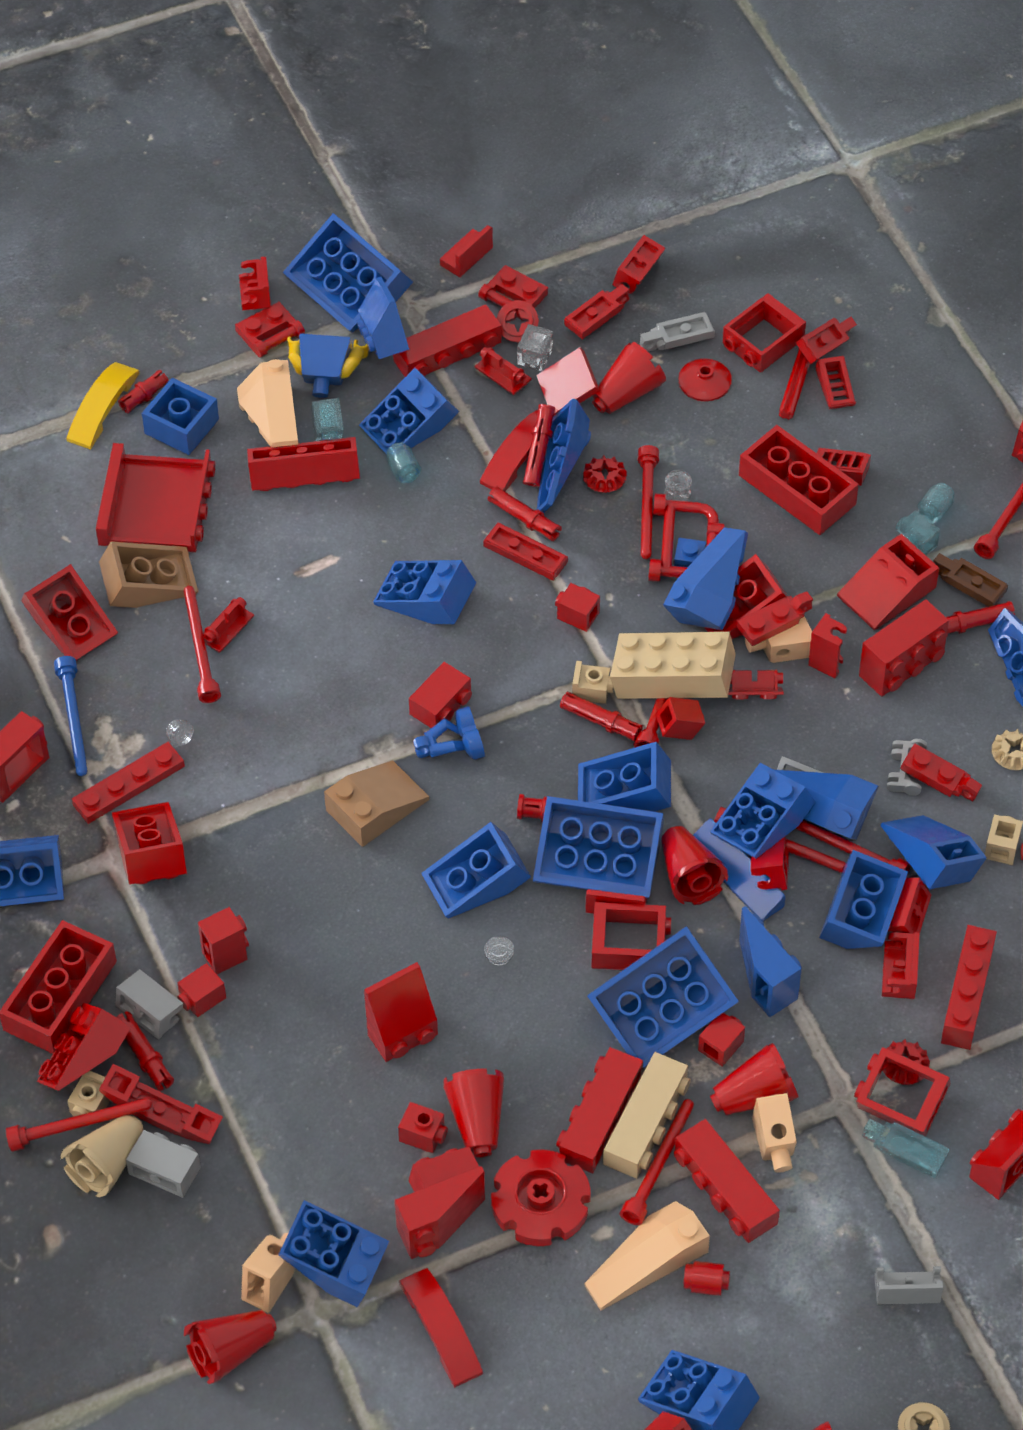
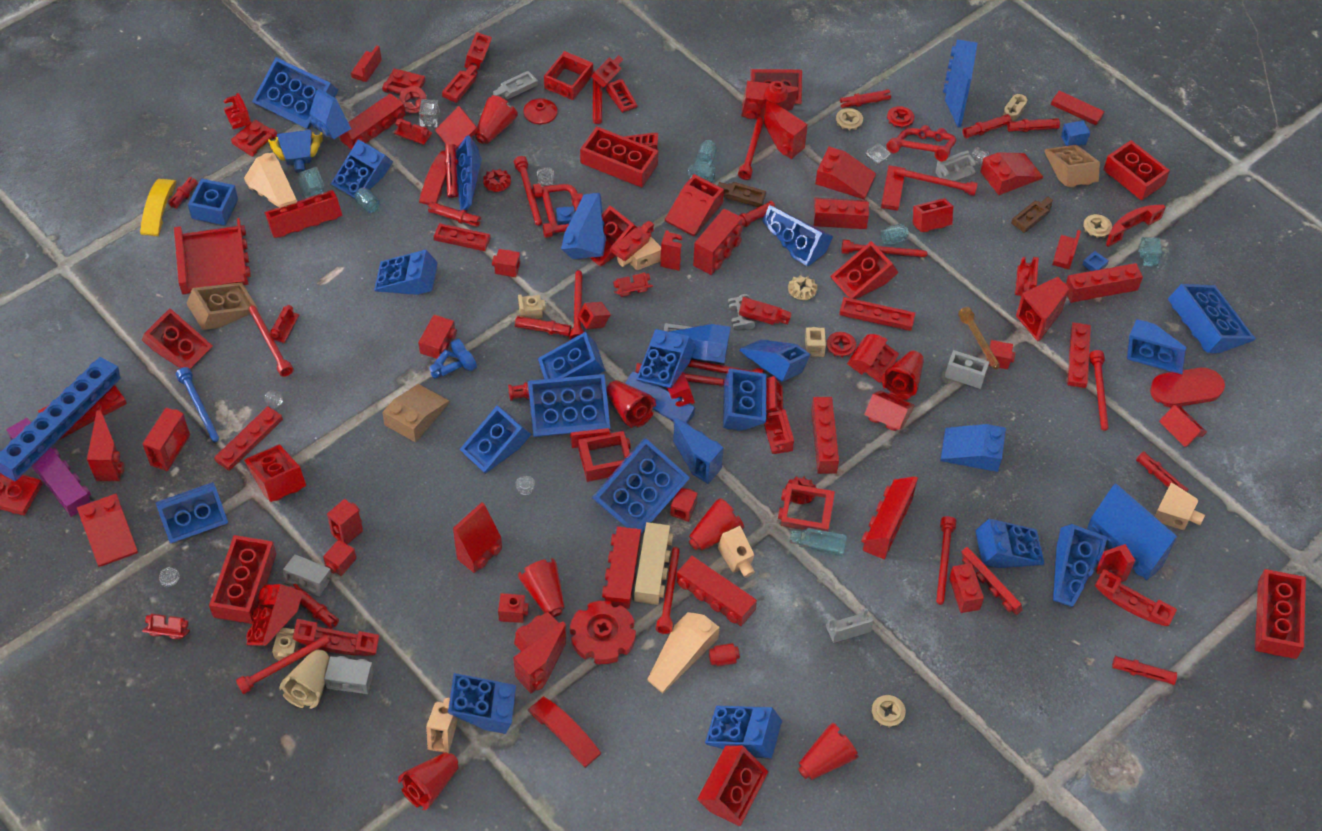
camera: 20 degrees left, 0 degrees up
tan brick [610,632,736,699] -> none

